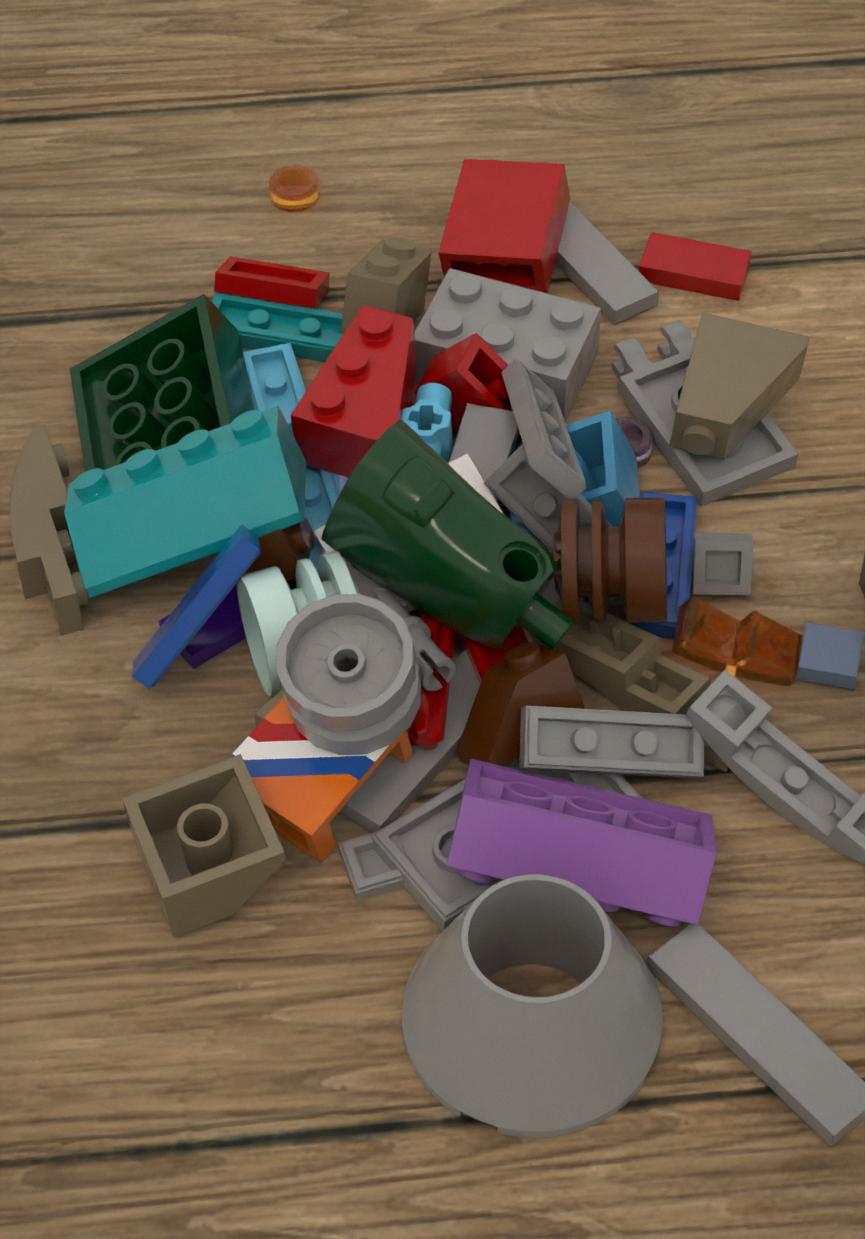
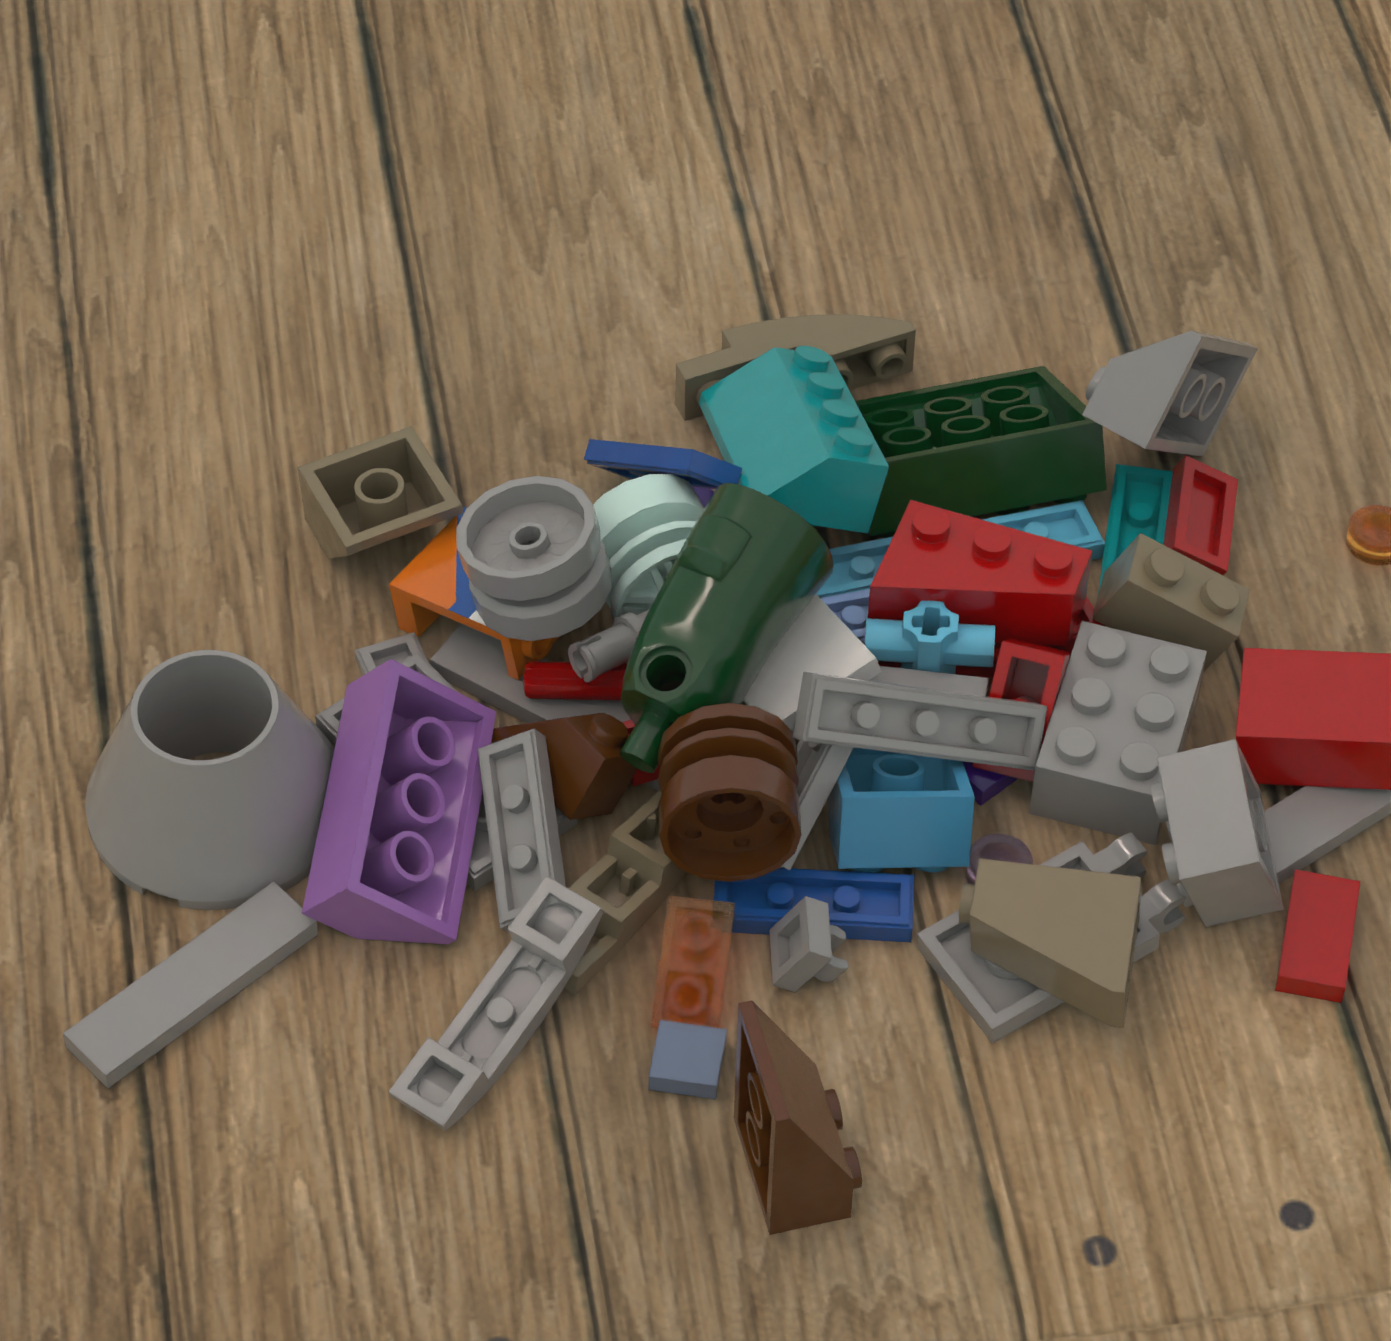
camera: 85 degrees right, 0 degrees up
none -> light grey slope [1082,330,1258,456]
none -> light grey brick [1151,739,1284,927]

